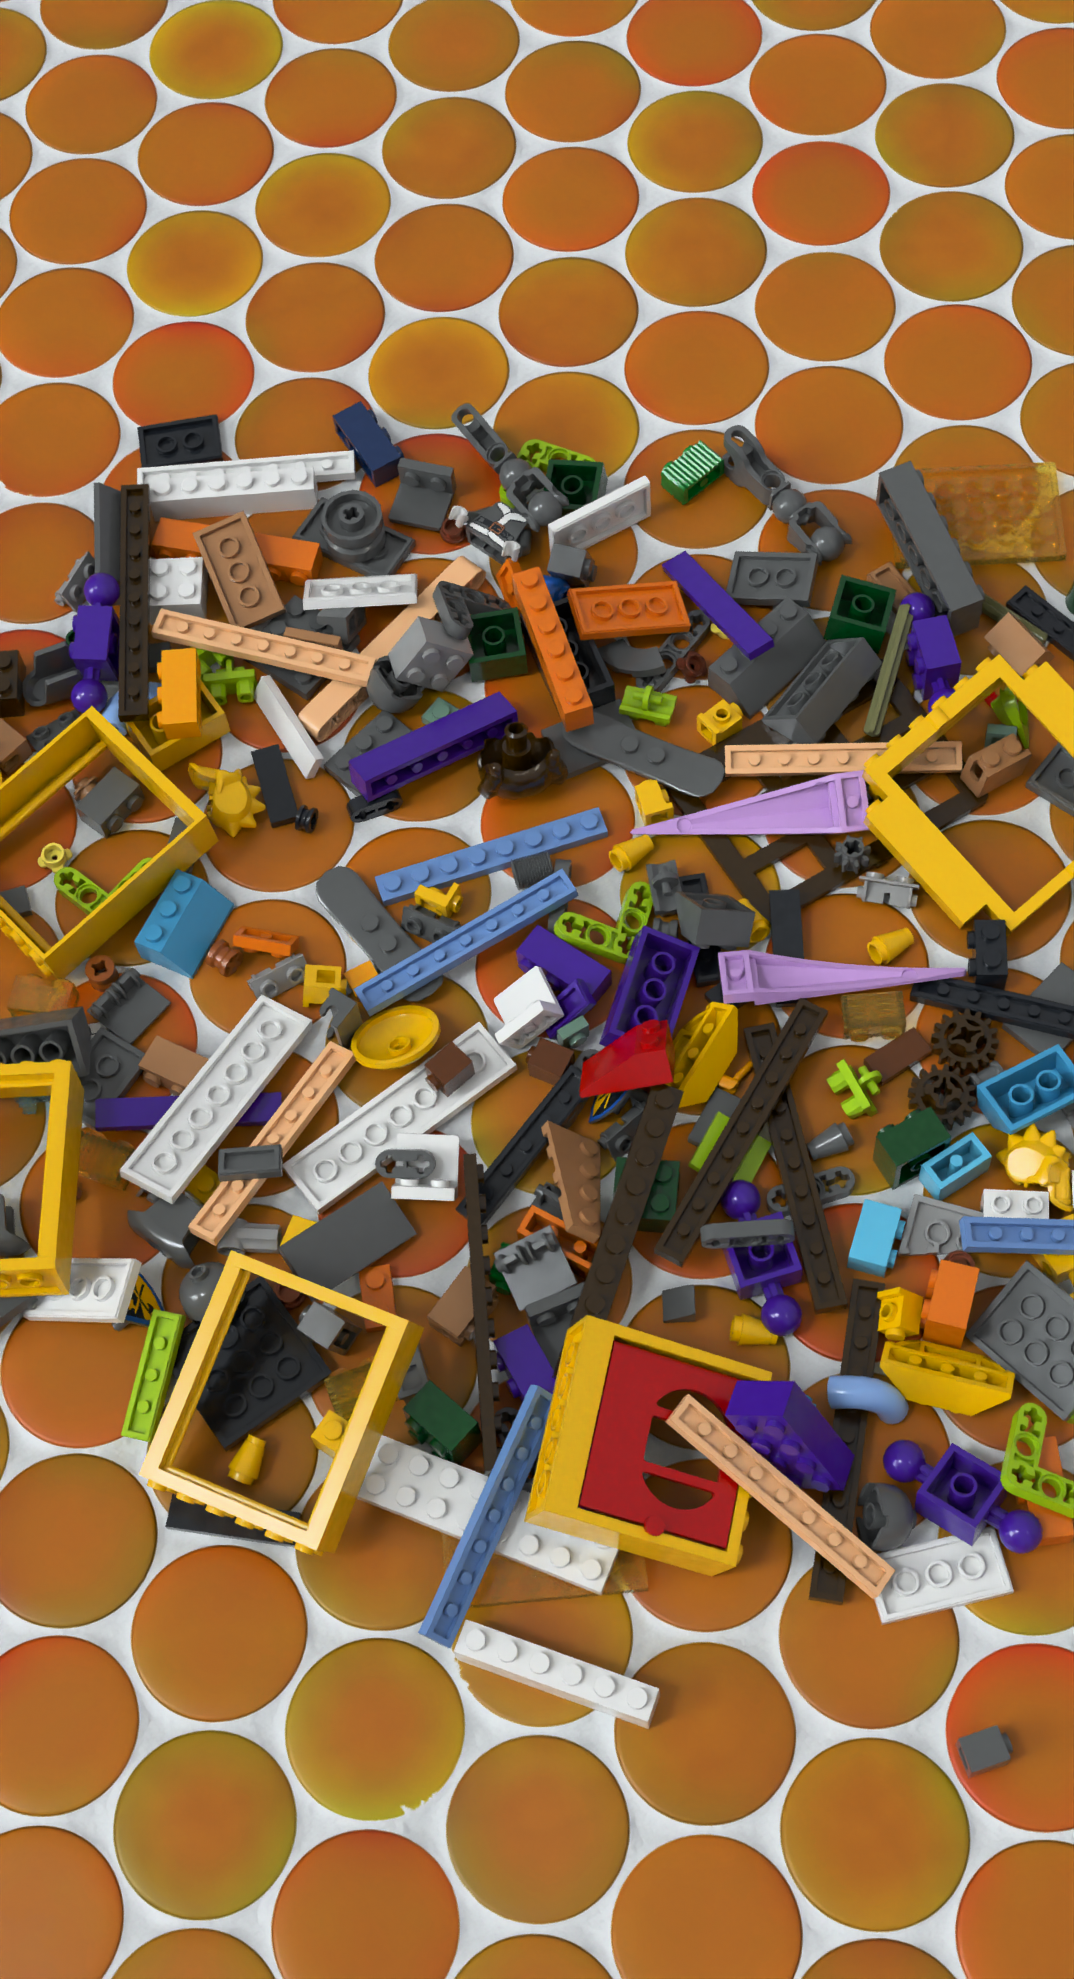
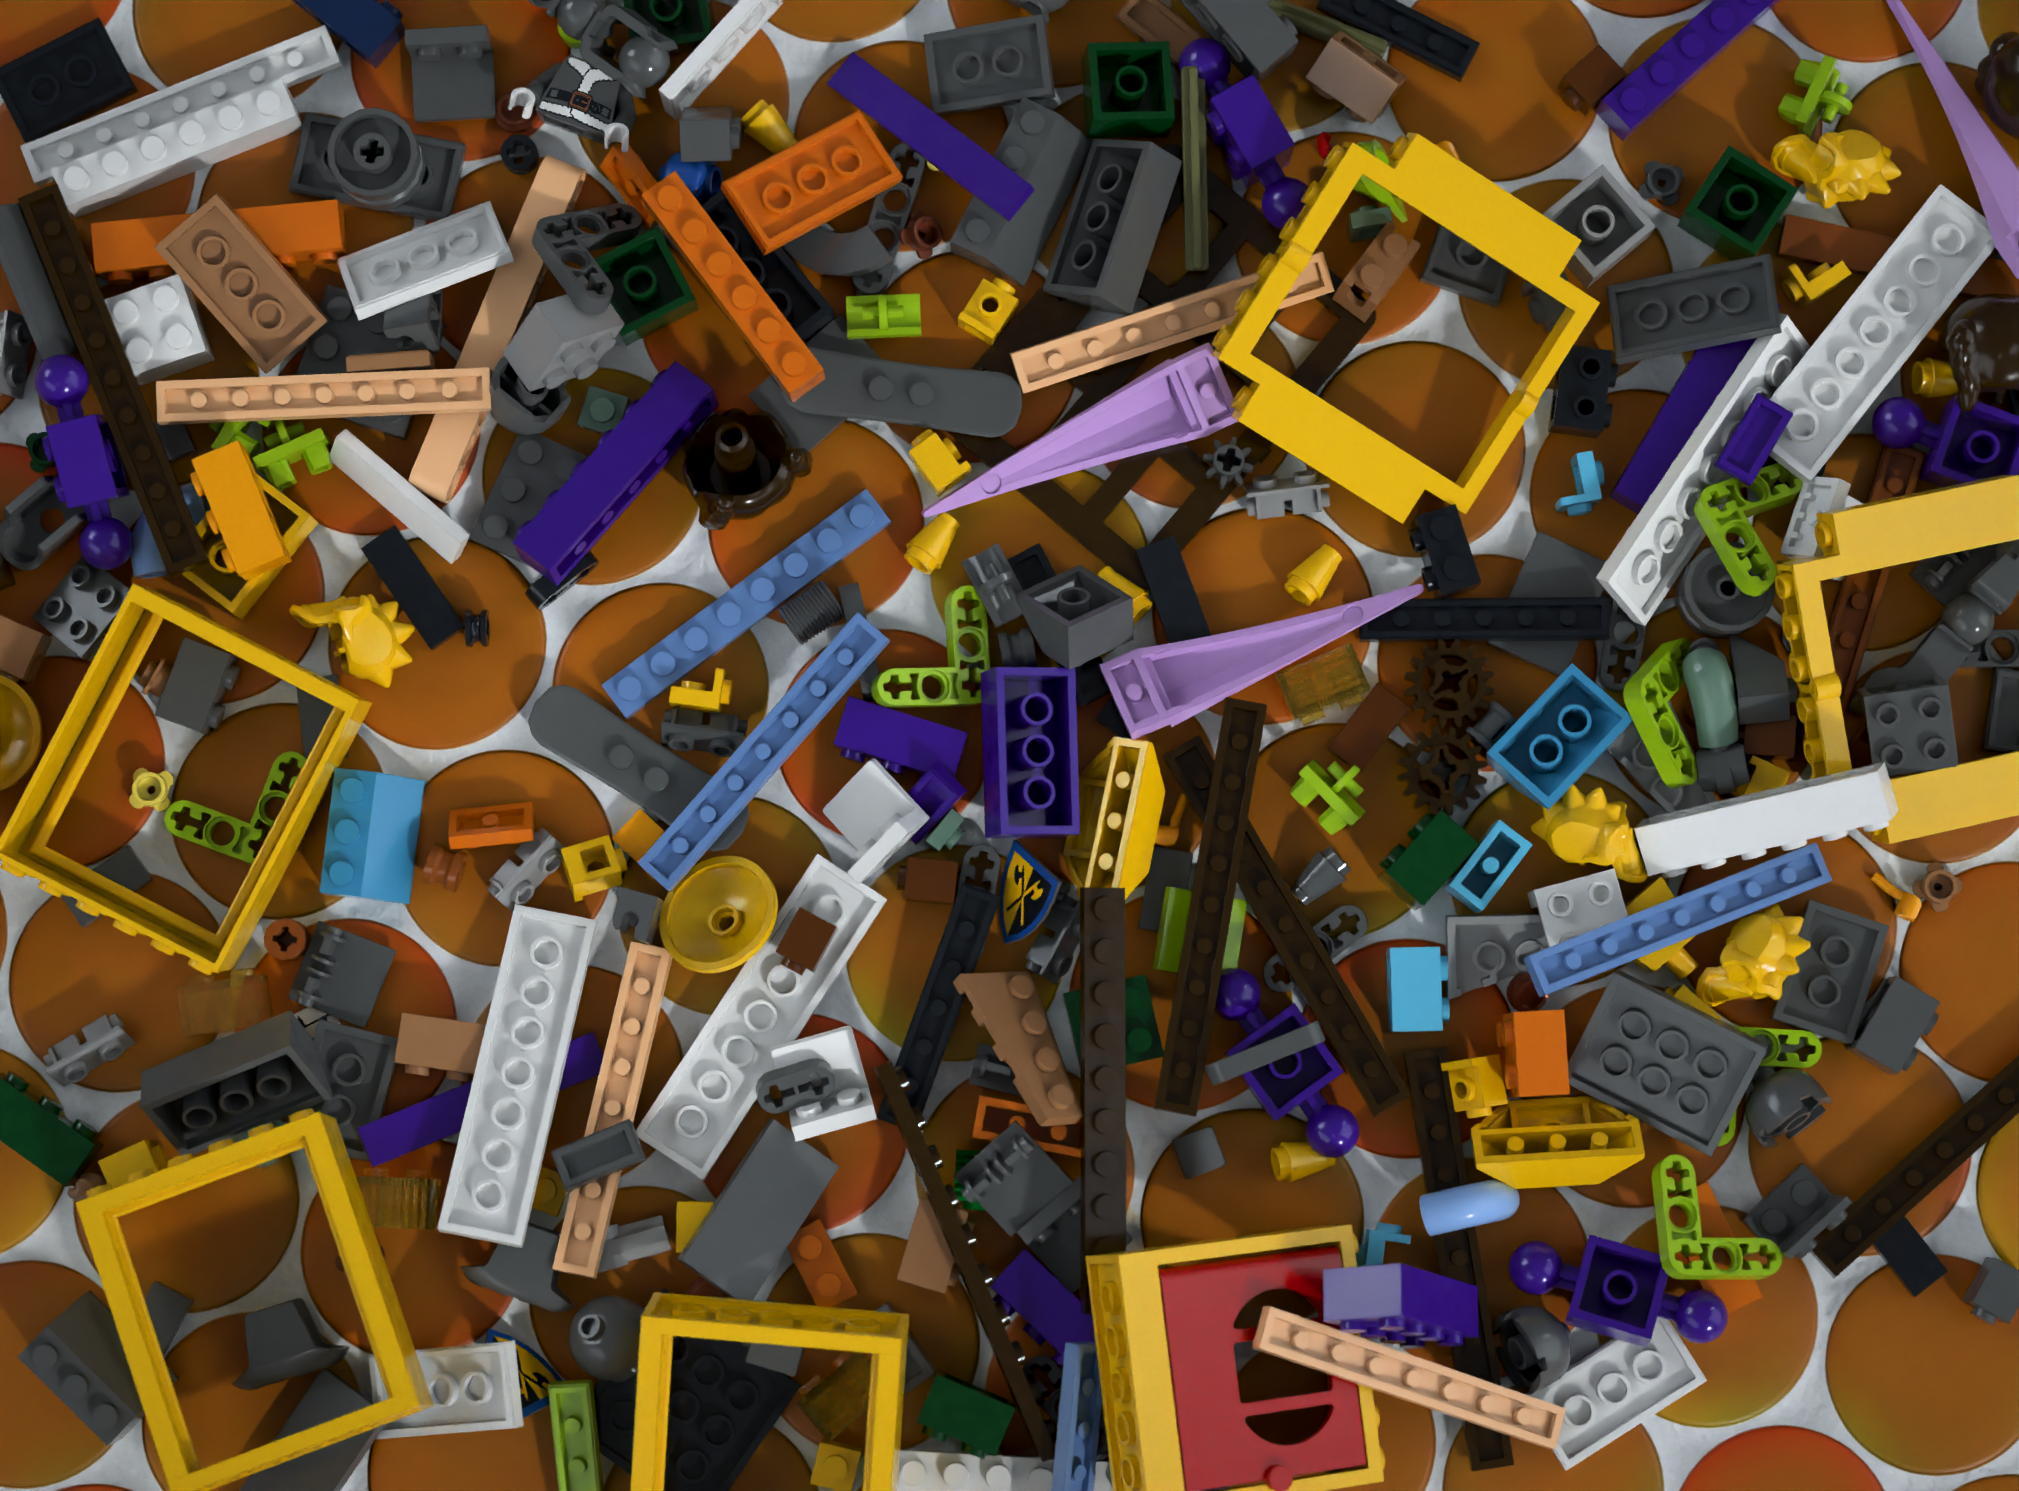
camera: 30 degrees left, 20 degrees up
red slope [579,1020,675,1098] -> none
none -> black bush [500,134,539,175]
none -> yellow cone [741,99,798,154]

